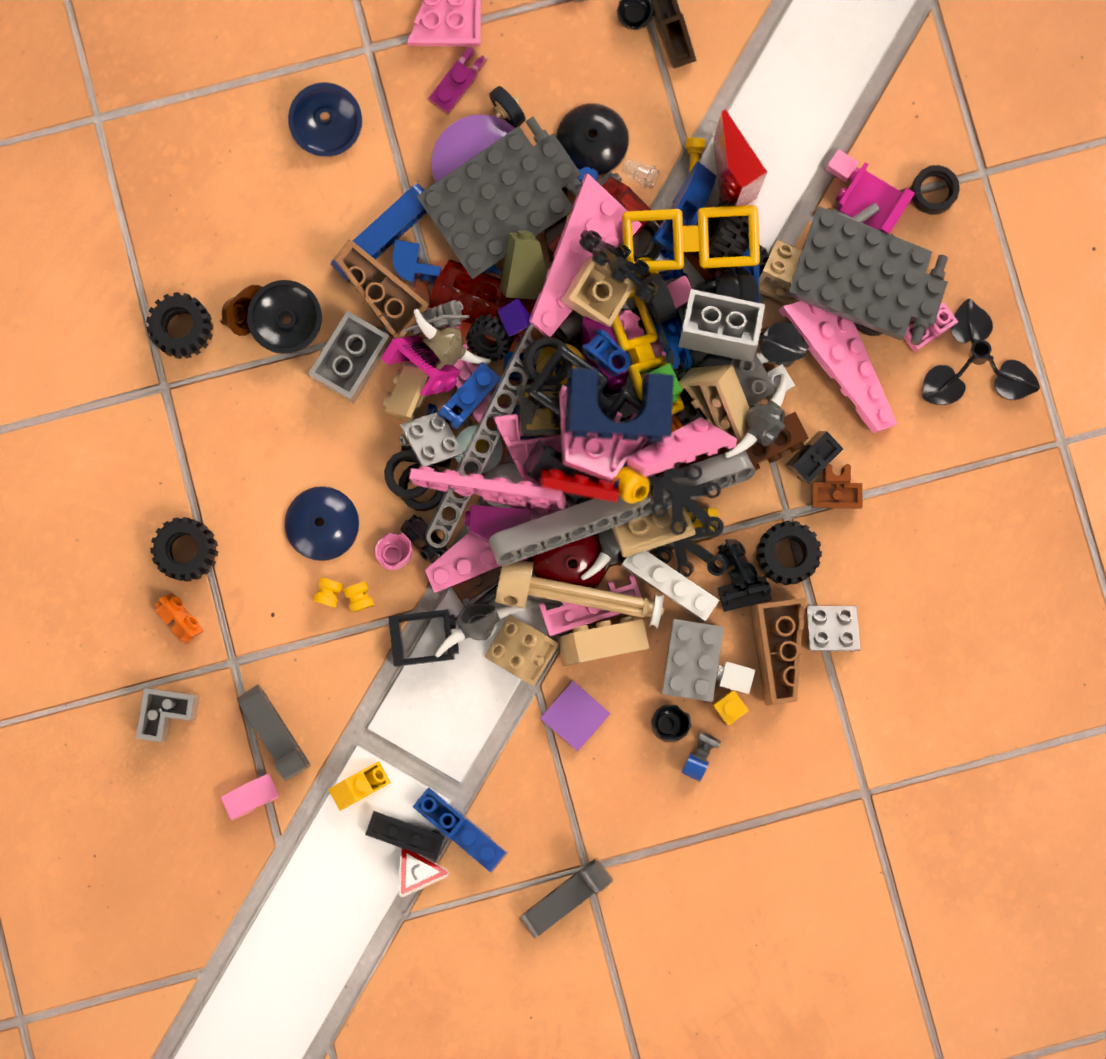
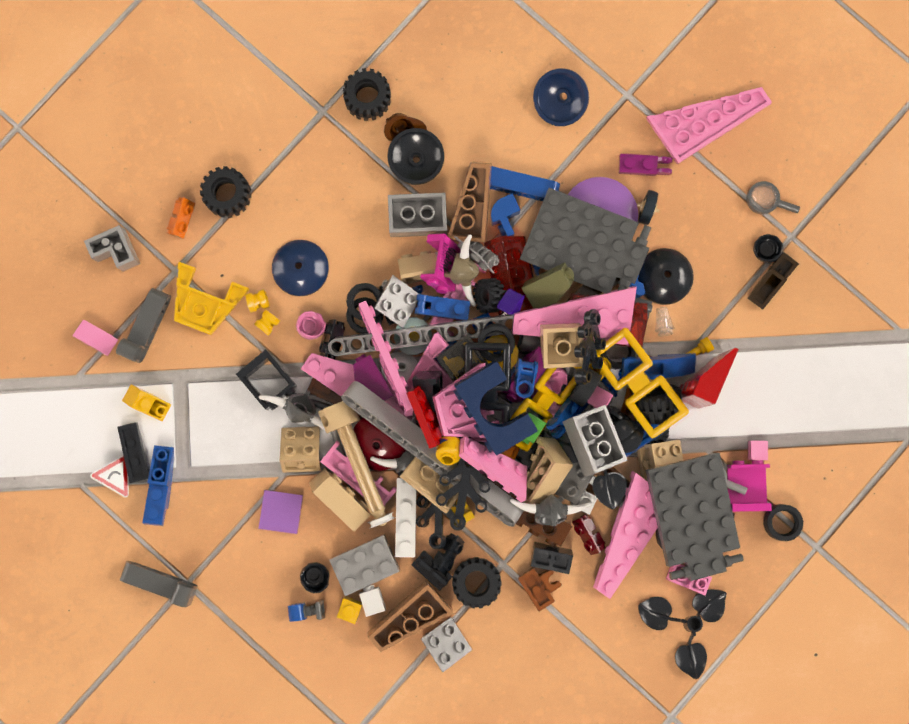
camera: 55 degrees right, 0 degrees up
none -> yellow wing [174,262,249,335]
none -> dark red hinge [572,514,606,555]

